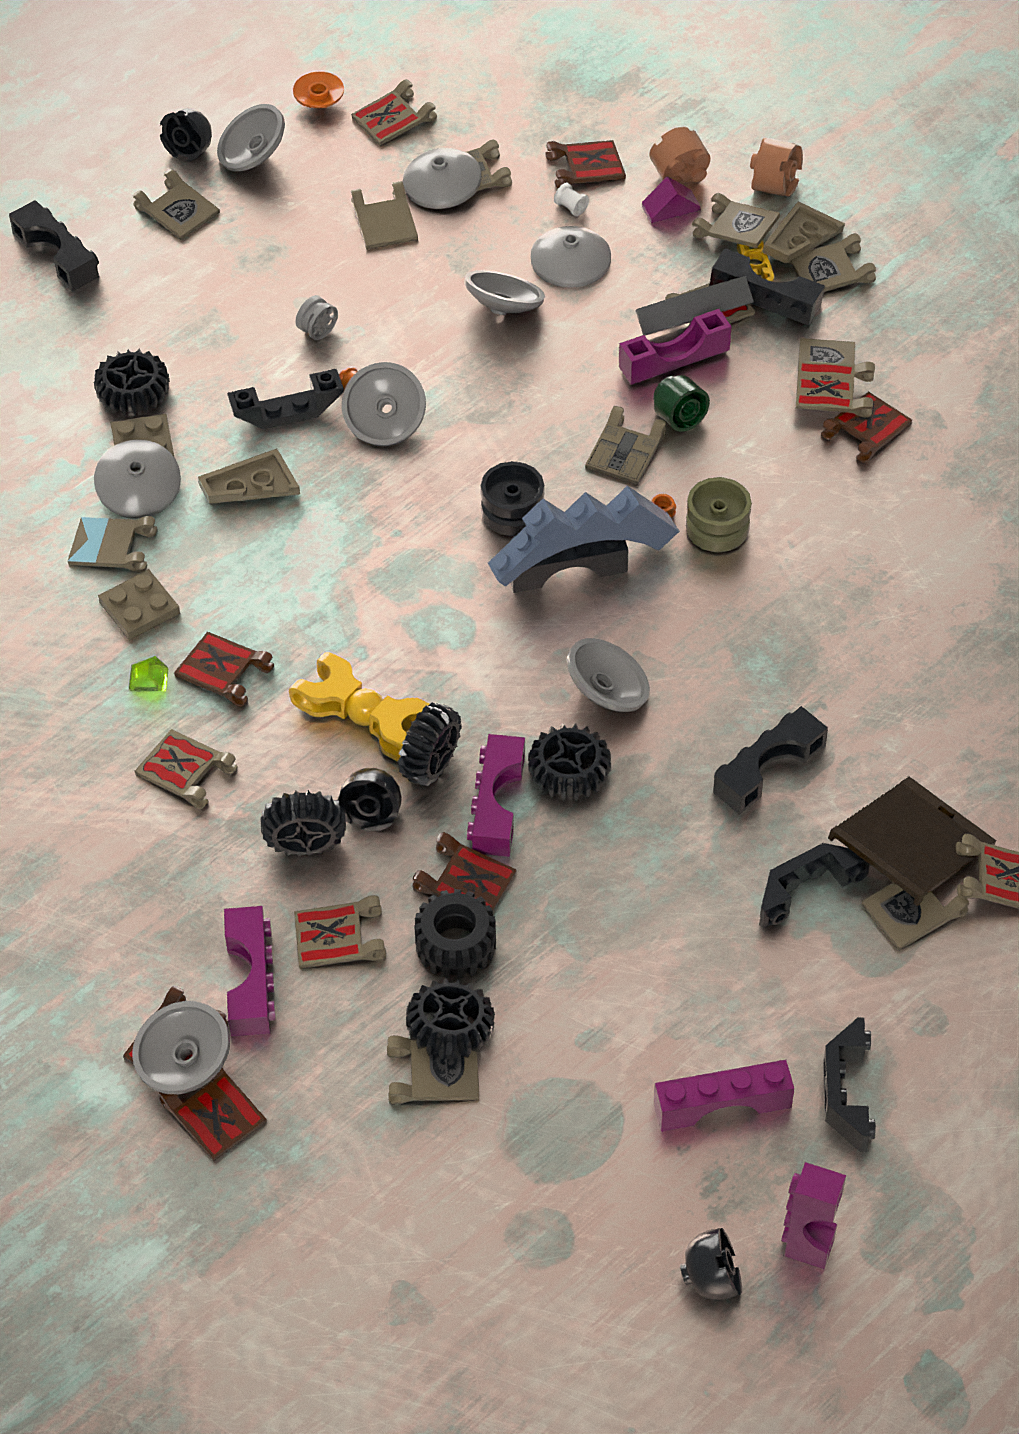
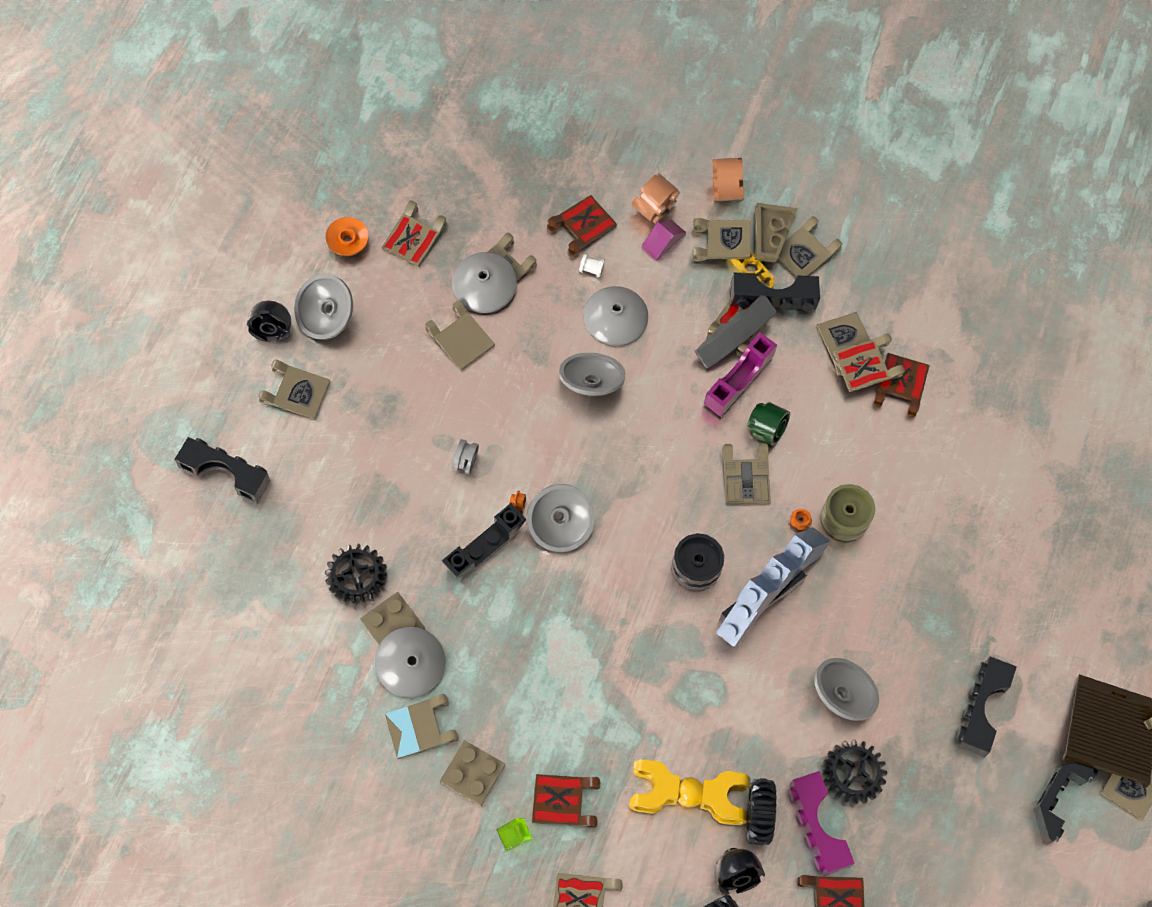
camera: 30 degrees left, 15 degrees up
dark tan wing [198,448,300,504] -> none

